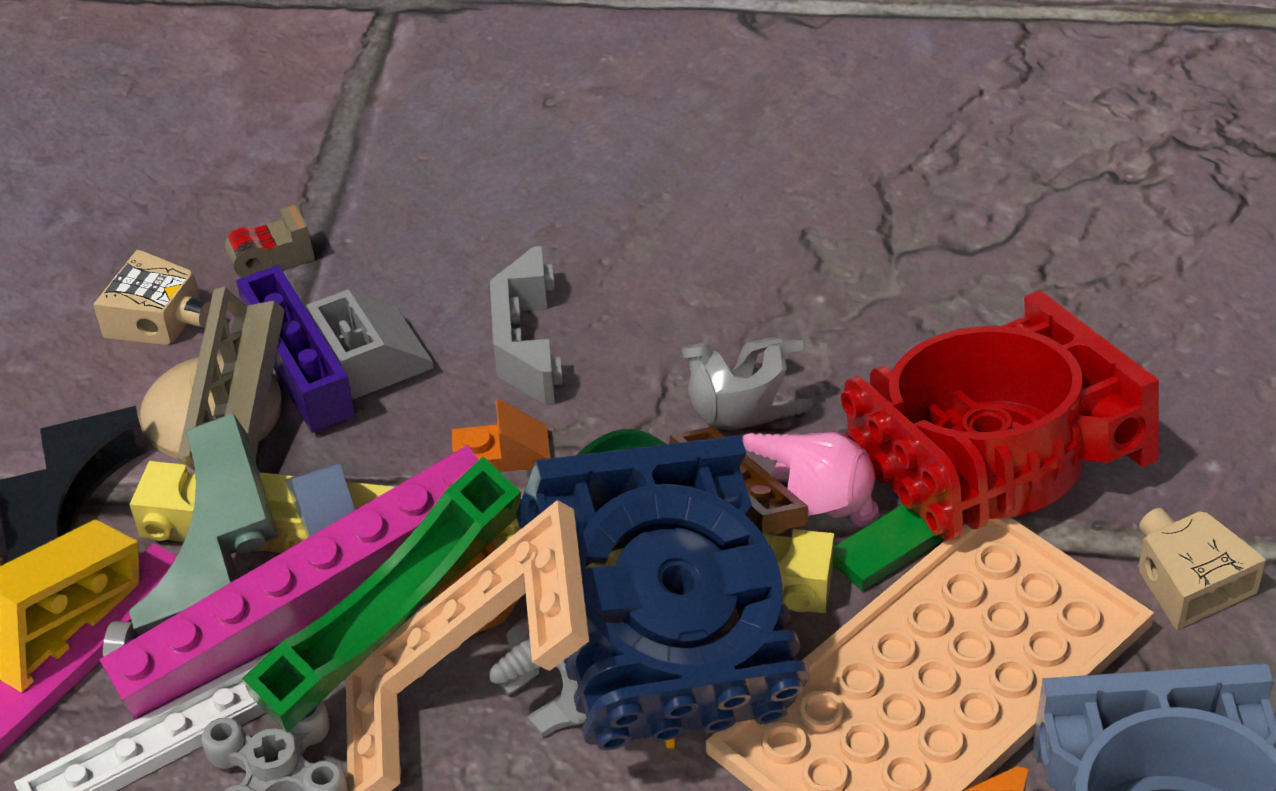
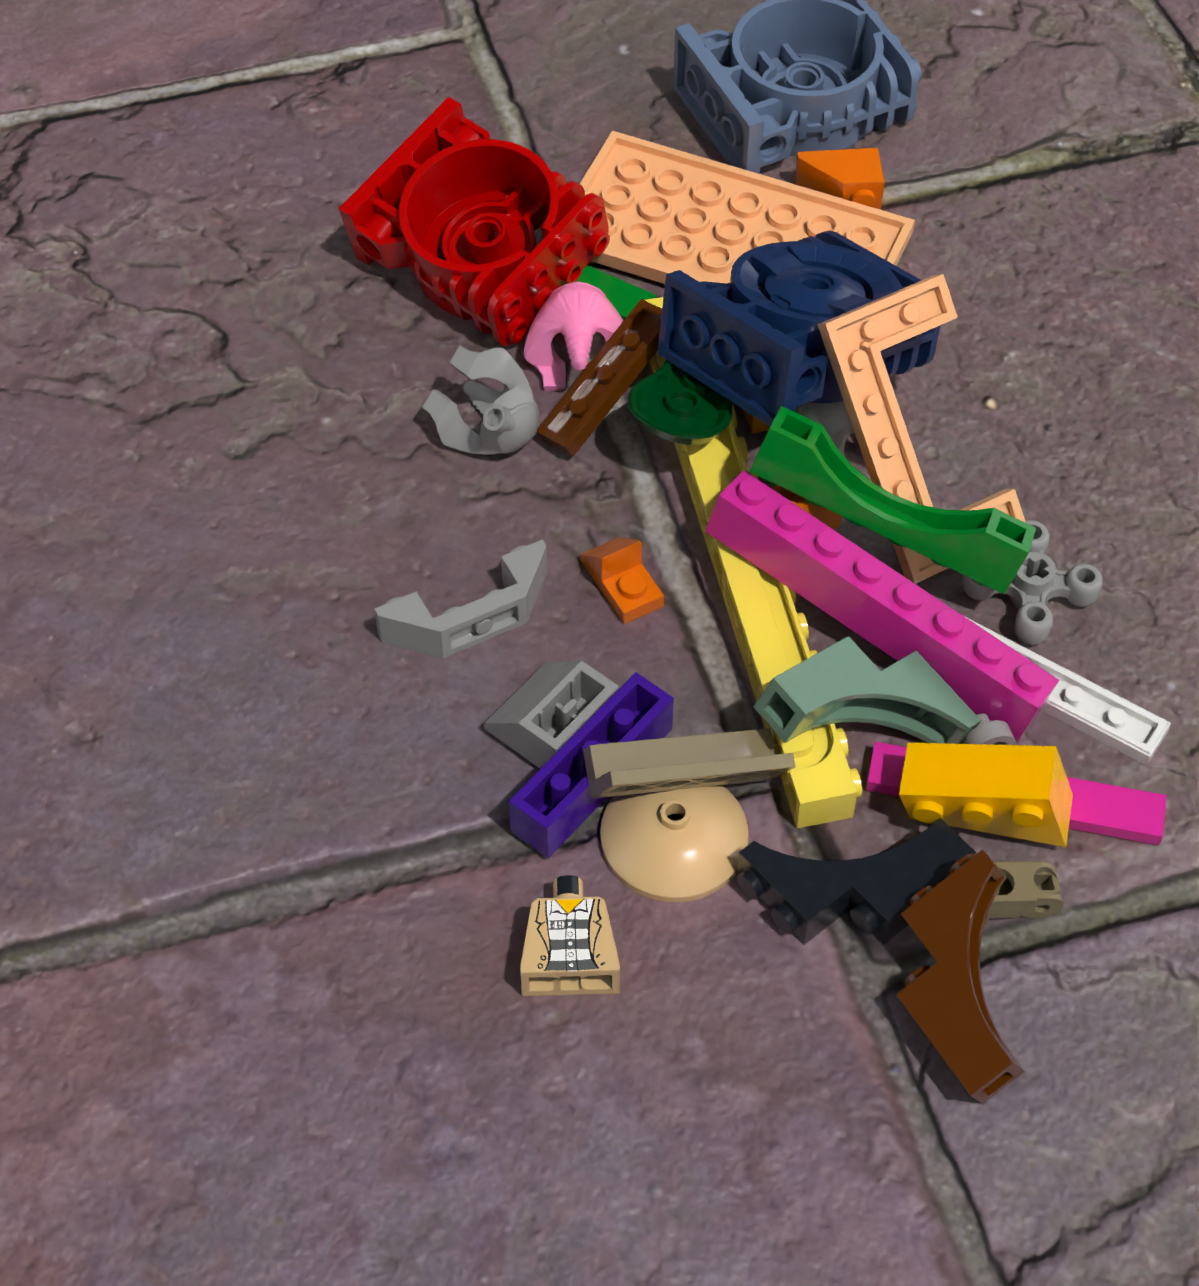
camera: 115 degrees left, 10 degrees up
dark tan leg [225,204,315,278] -> none
sand blue slope [285,464,355,538] -> none
tan torso [1138,508,1266,631] -> none

